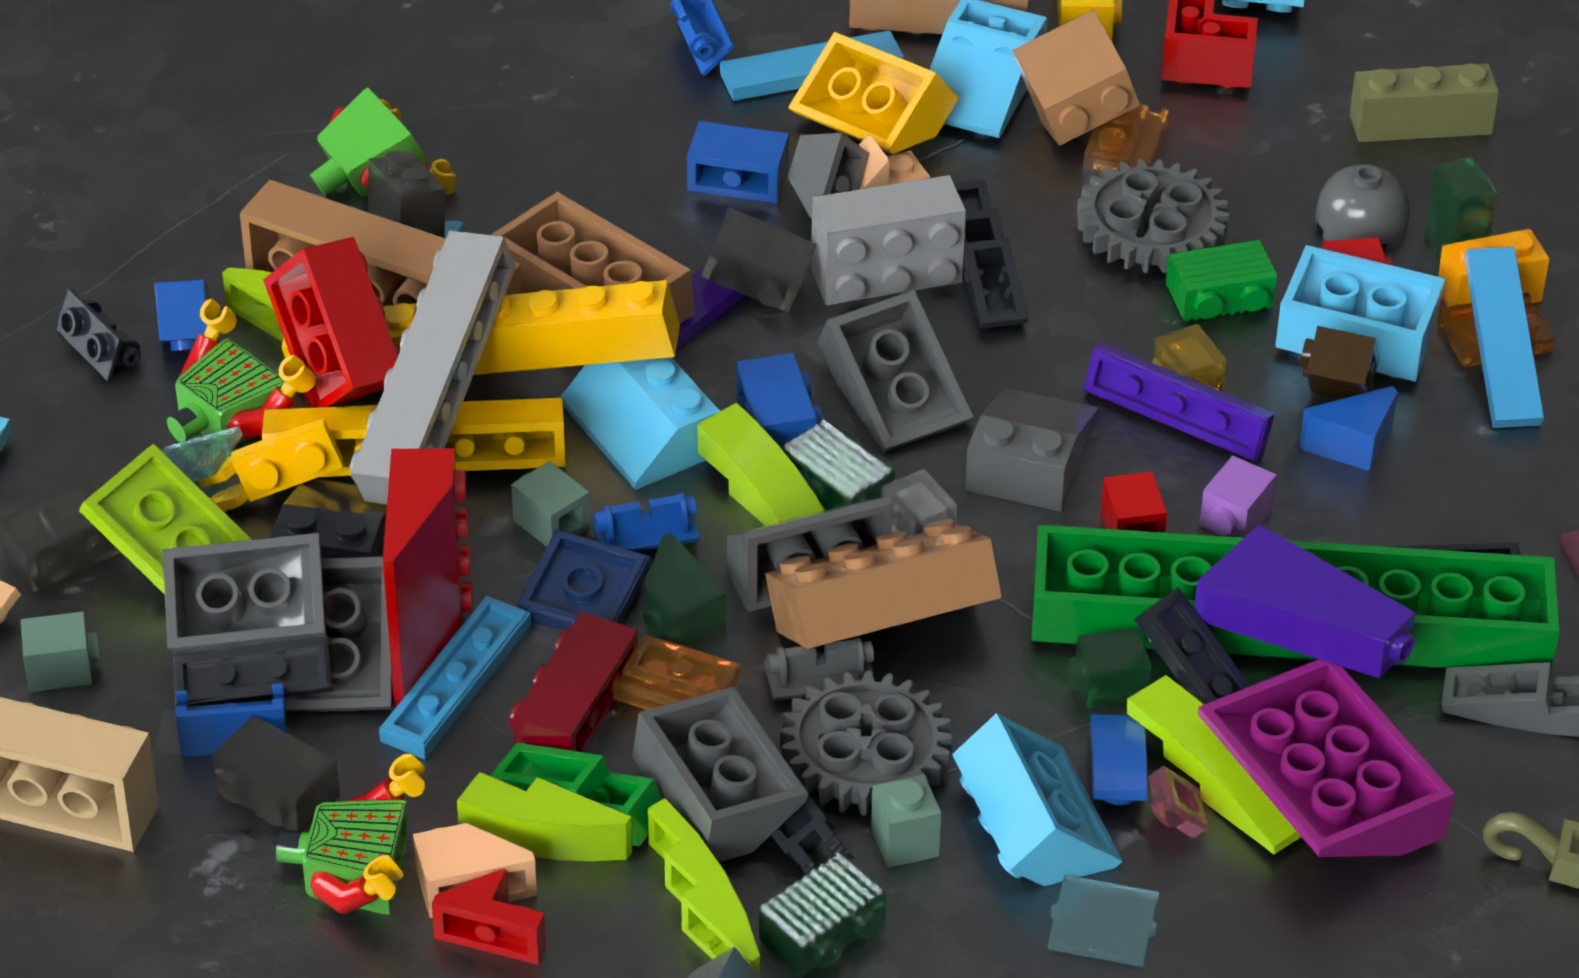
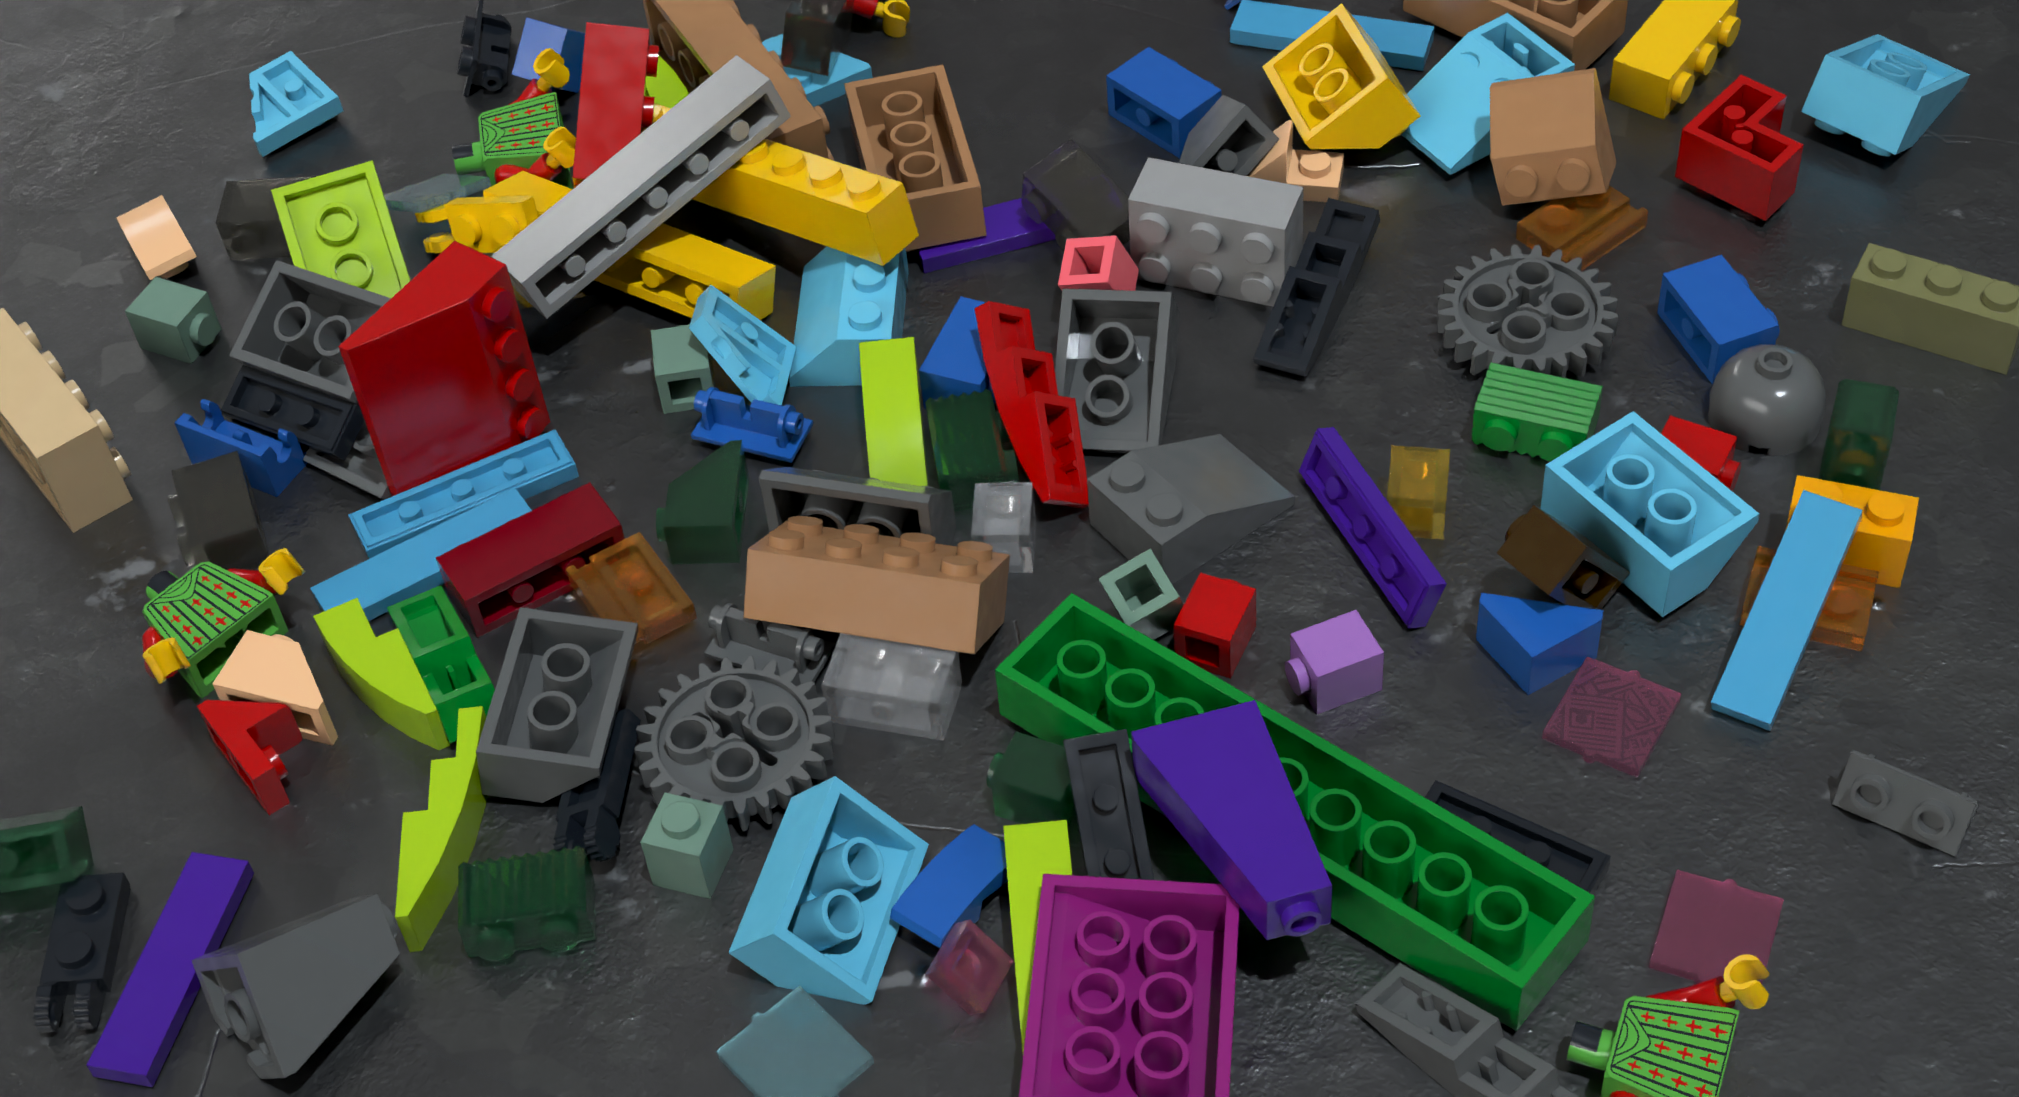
camera: 40 degrees right, 5 degrees up
dark blue tile [515,529,651,630] -> none
none -> dark azure tile [310,487,532,621]
none -> medium azure wing [689,285,796,405]
none -> clear brick [821,633,962,741]
none -> red slope [974,301,1089,508]
none -> coral brick [1058,236,1139,291]
none -> sand green brick [1098,548,1183,640]
none -> clear pink piece [1542,656,1682,778]
none -> blue brick [1657,255,1780,384]

